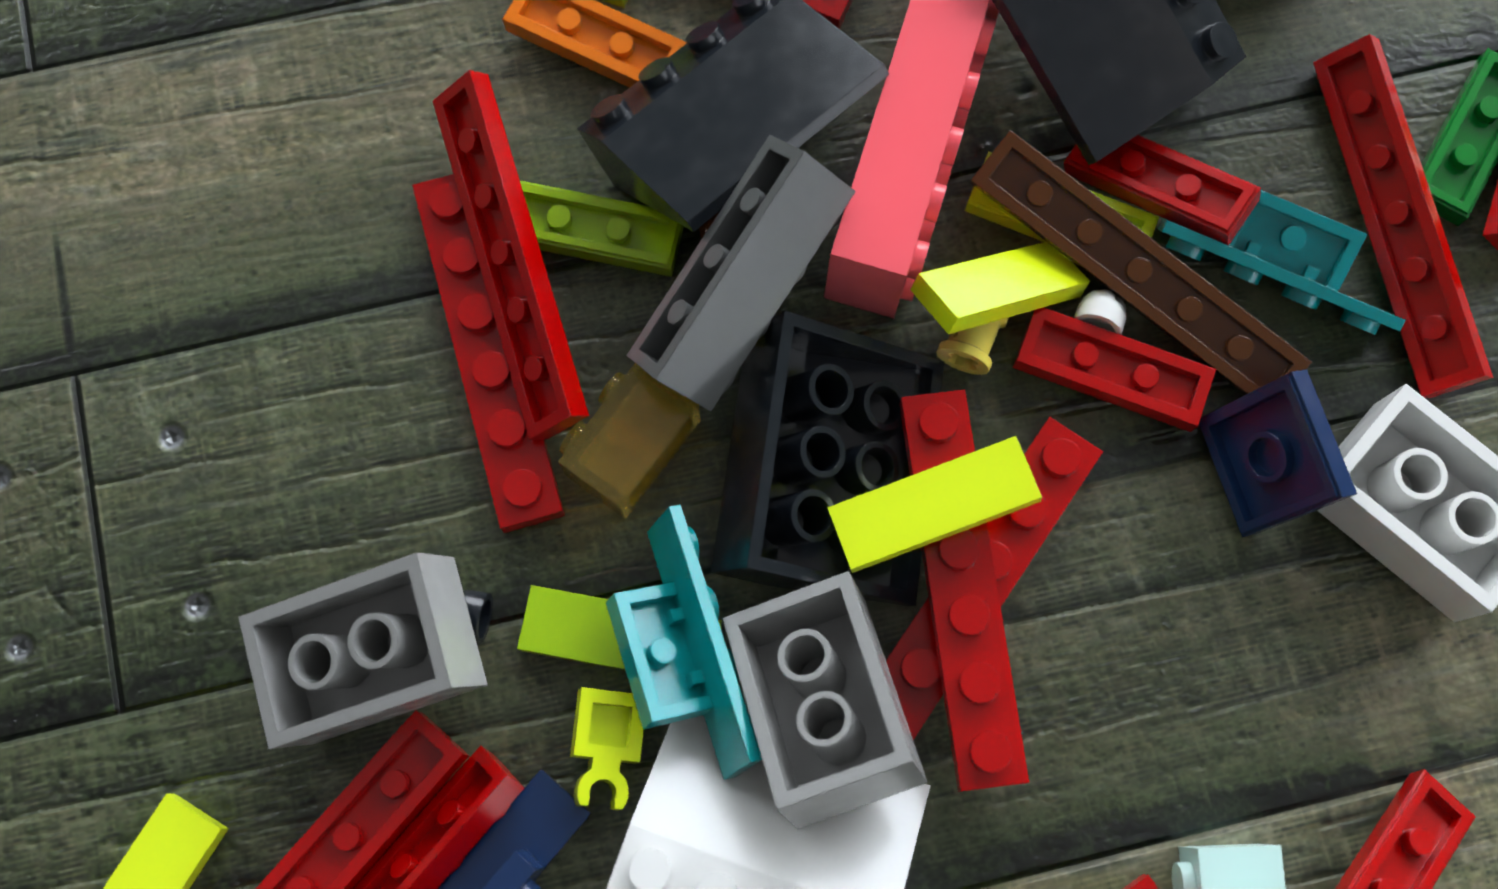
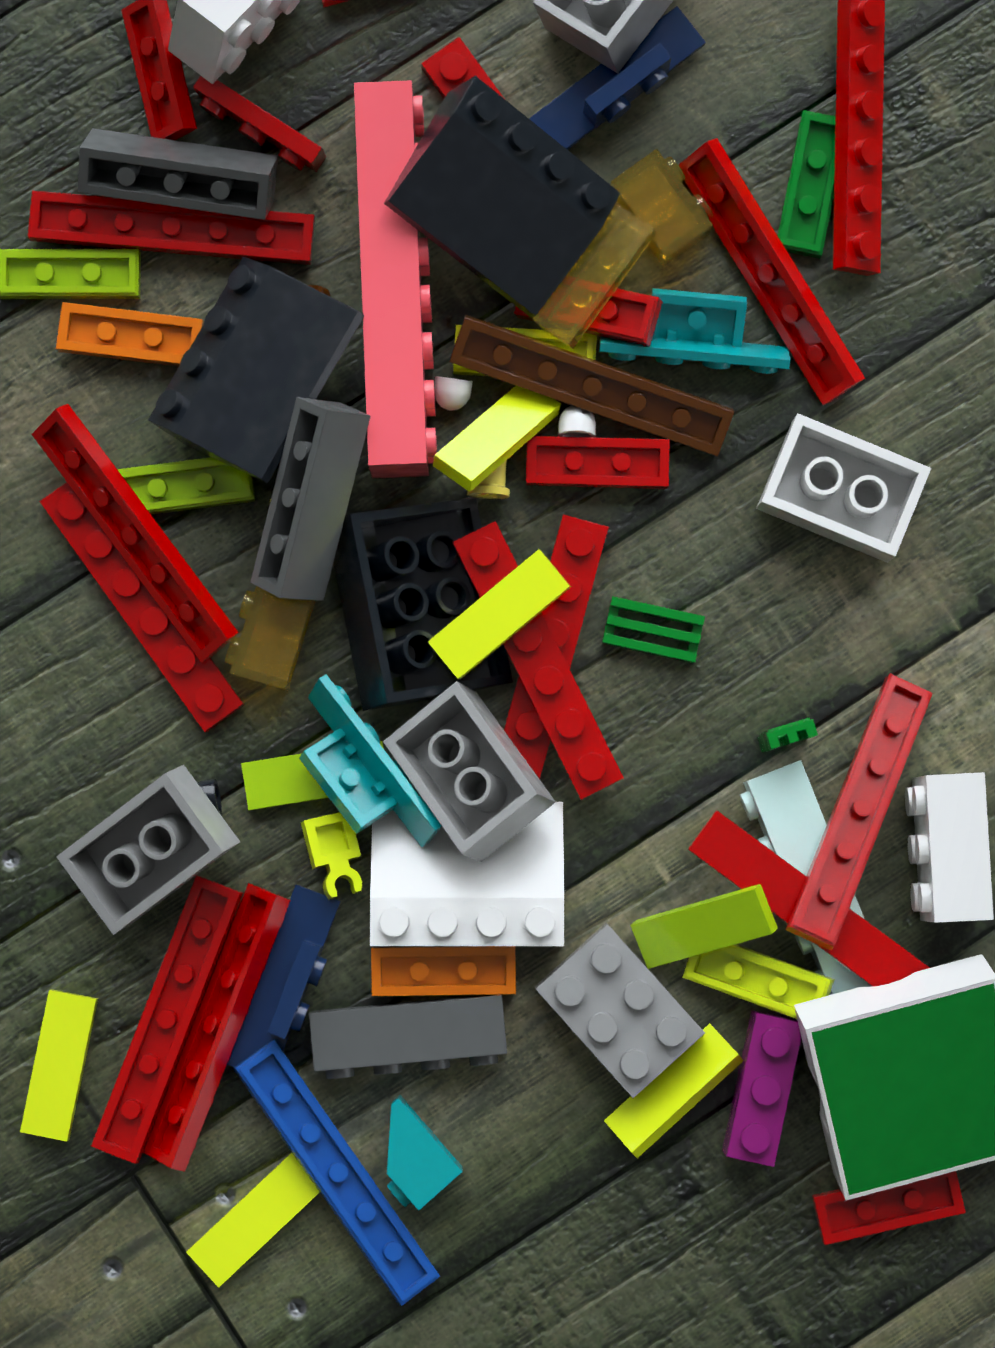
camera: 20 degrees left, 10 degrees up
dark blue tile [1199,369,1357,538] -> none
none -> white hinge [434,376,473,411]
none -> clear yellow tile [532,204,657,349]
none -> green tile [602,596,705,664]
none -> clear yellow brick [610,149,713,267]
none -> green tile [757,717,818,753]

